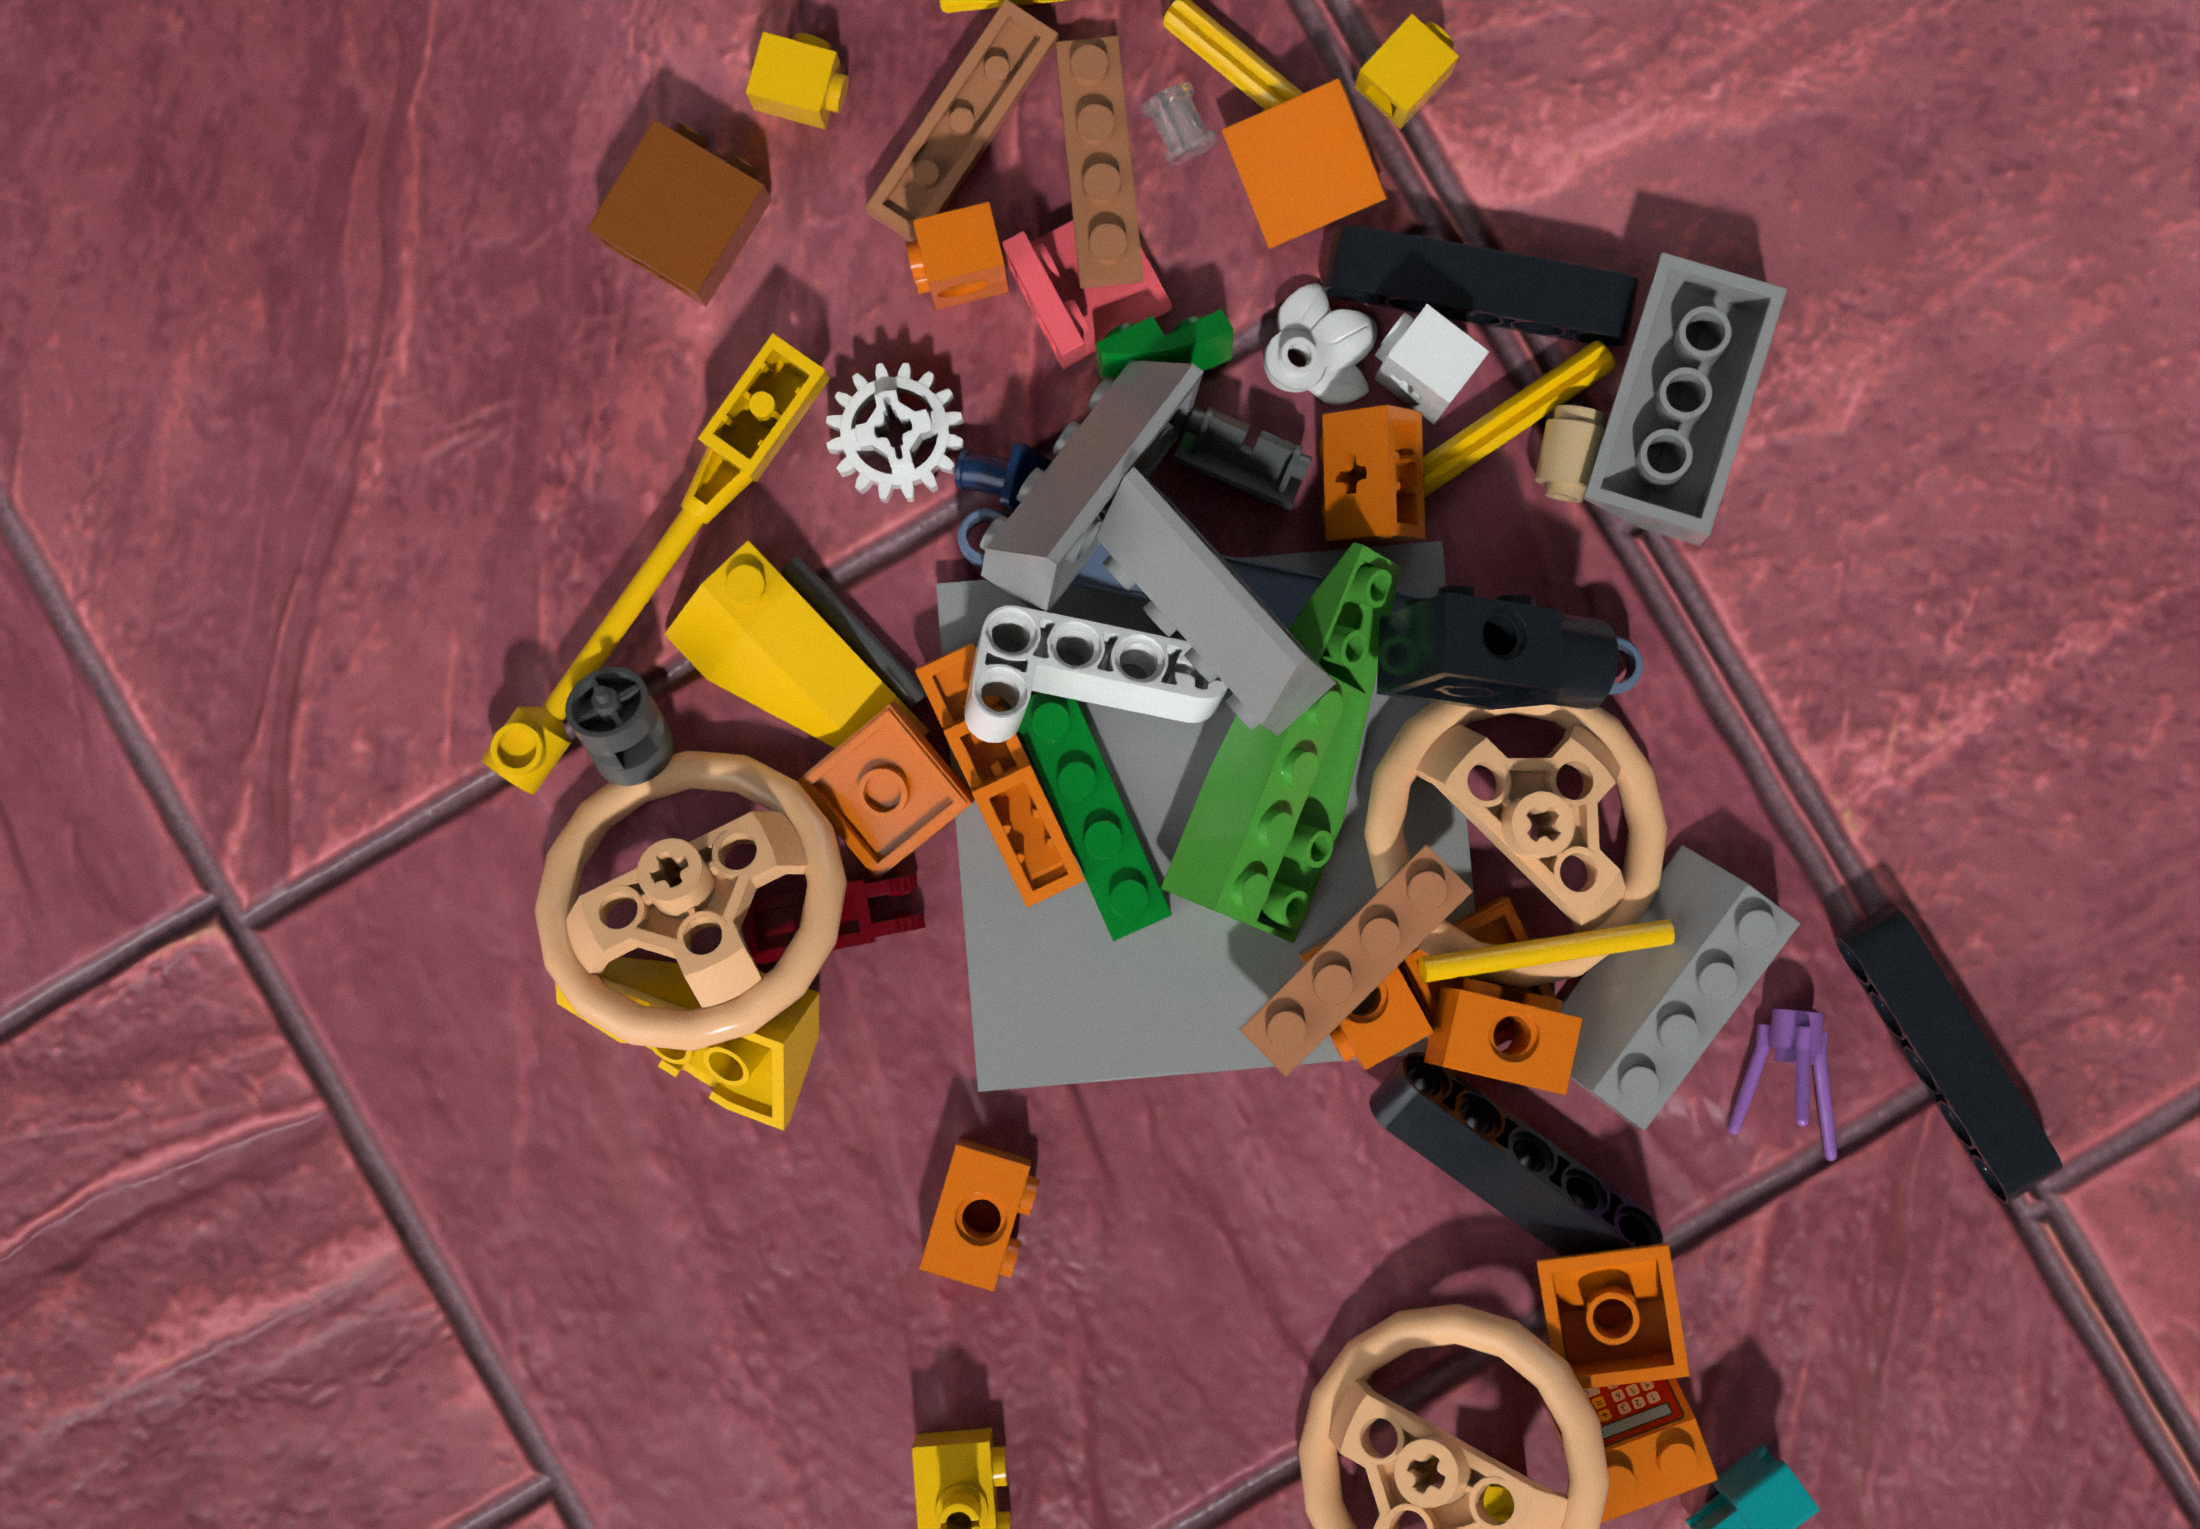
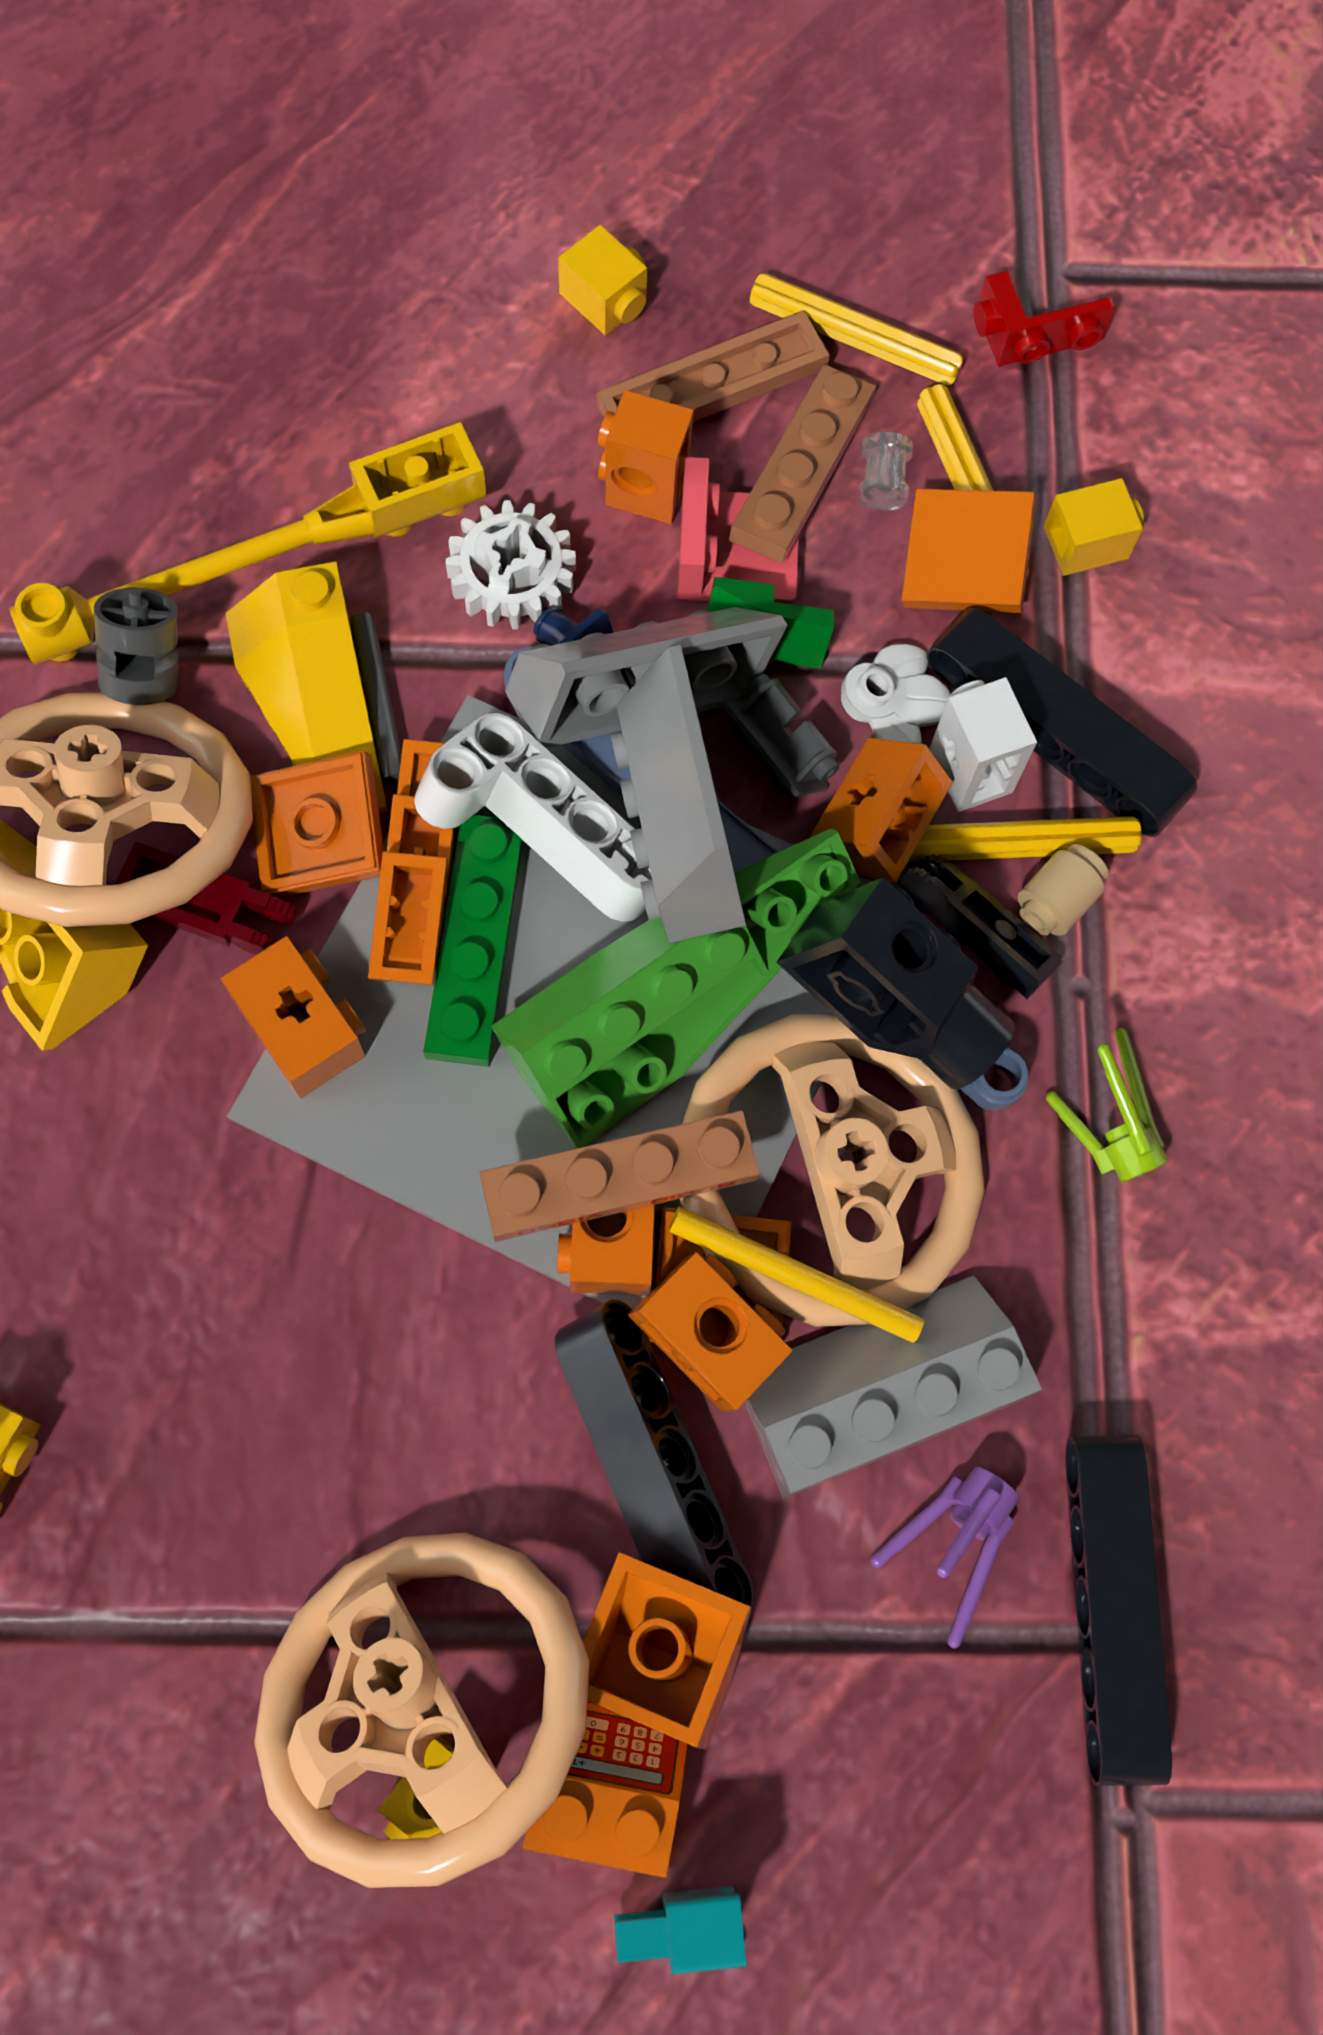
camera: 25 degrees right, 15 degrees down
dark orange brick [587,119,772,307] -> none
orange brick [919,1138,1040,1292] -> none
light grey slope [1583,252,1787,546] -> none
none -> orange brick [220,936,366,1099]
none -> black hinge [897,853,1063,999]
none -> lime plant [1046,1028,1169,1183]

